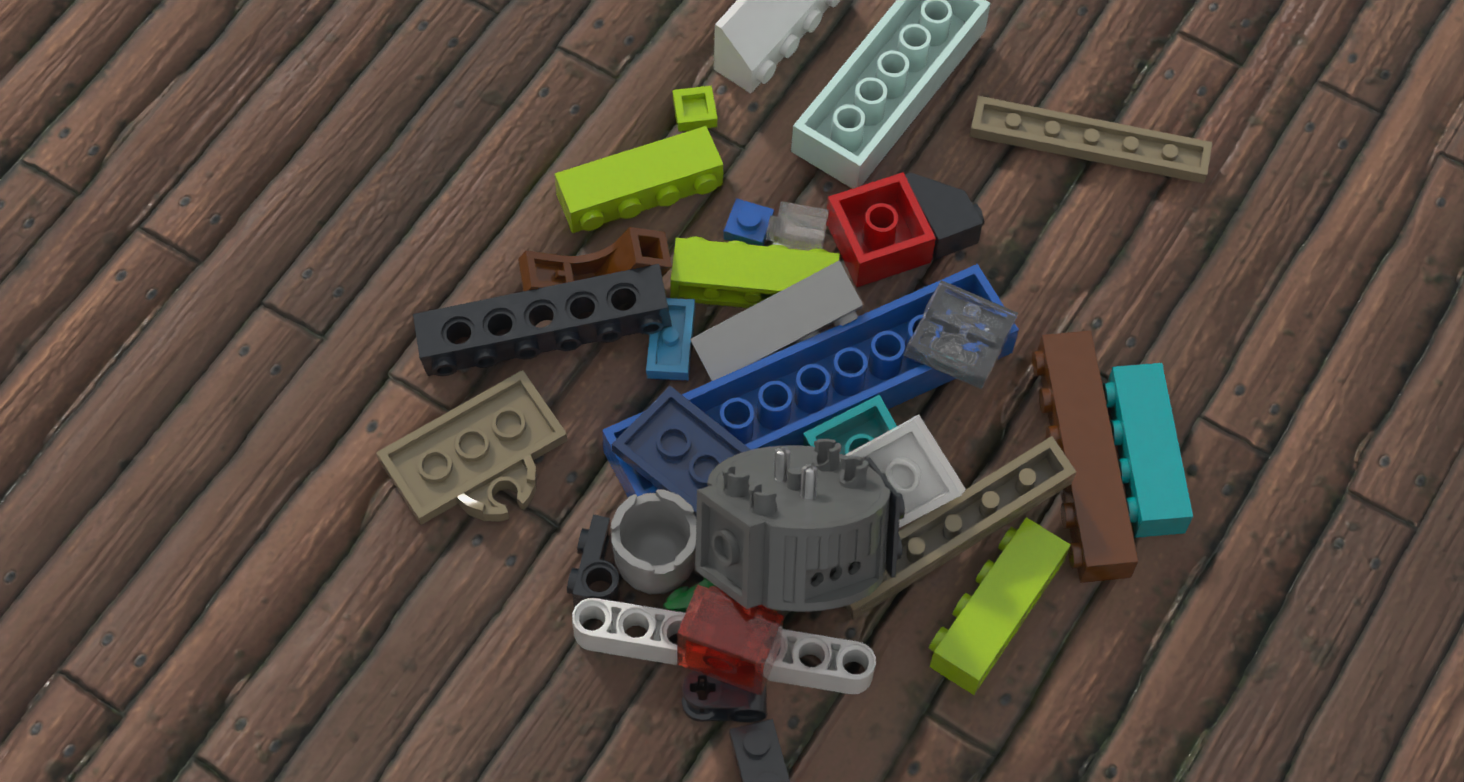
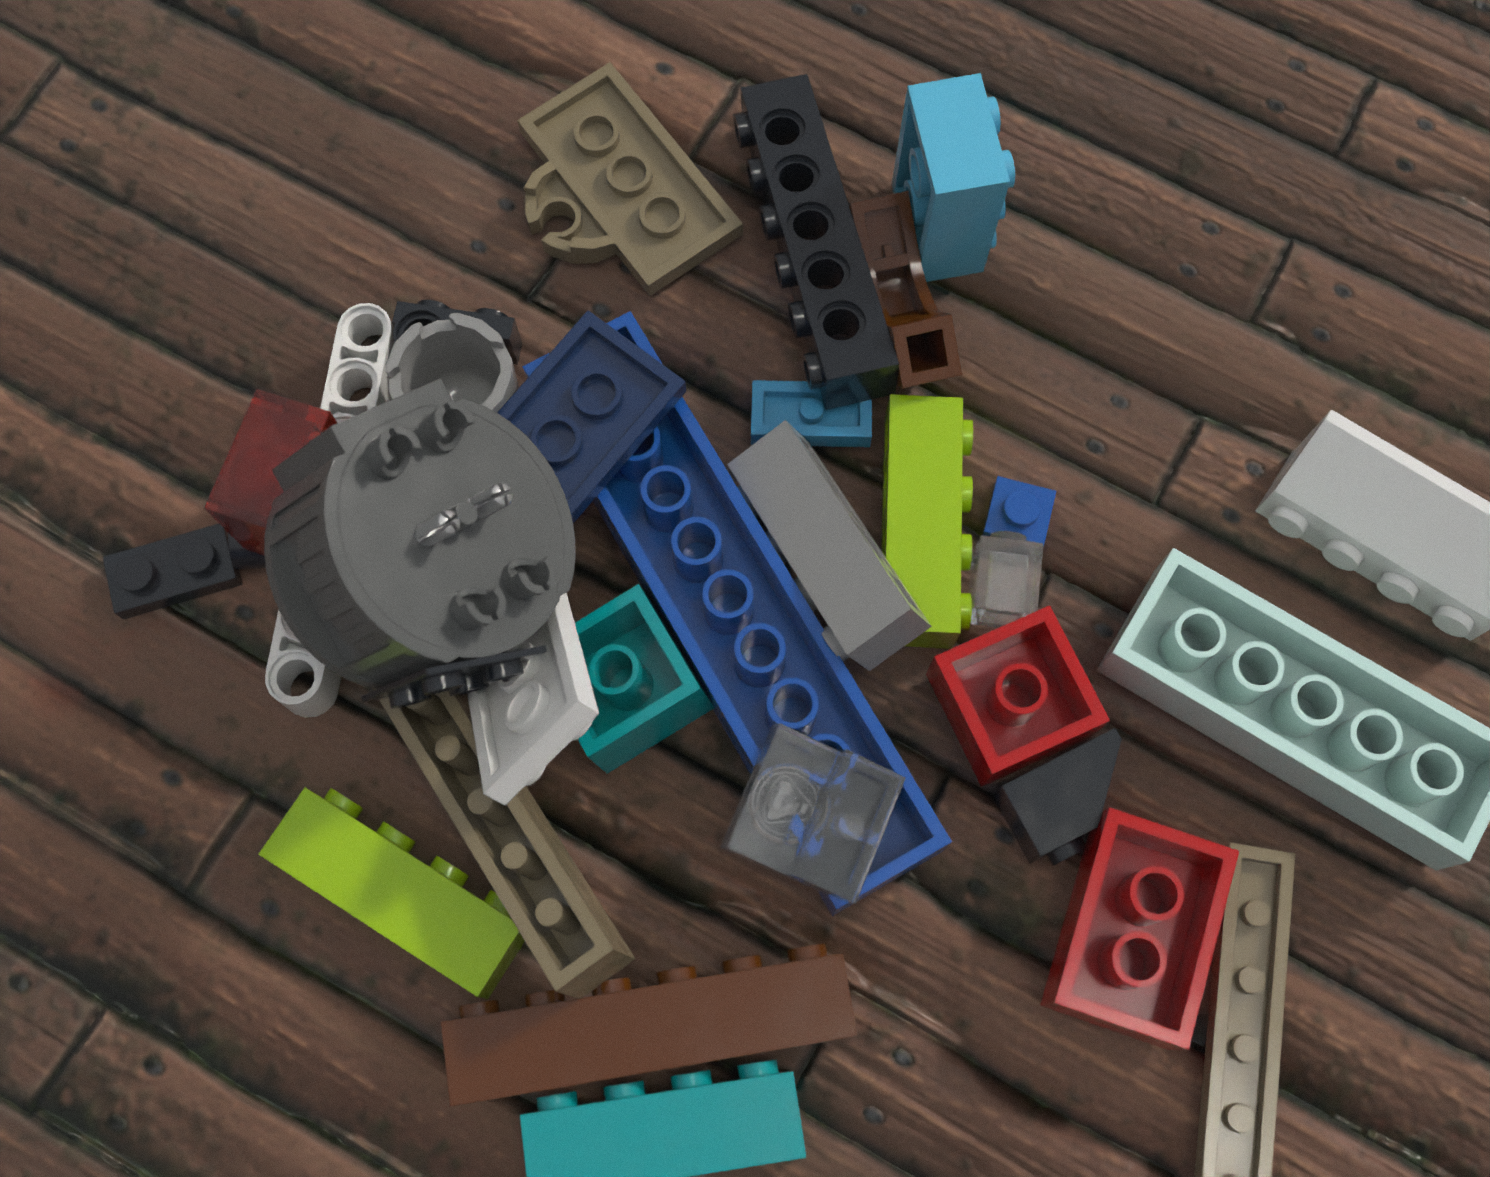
camera: 90 degrees right, 10 degrees up
lime brick [555,126,723,233] -> none
lime plate [673,86,718,132] -> none
none -> medium azure brick [892,73,1015,282]
none -> red brick [1040,807,1240,1050]

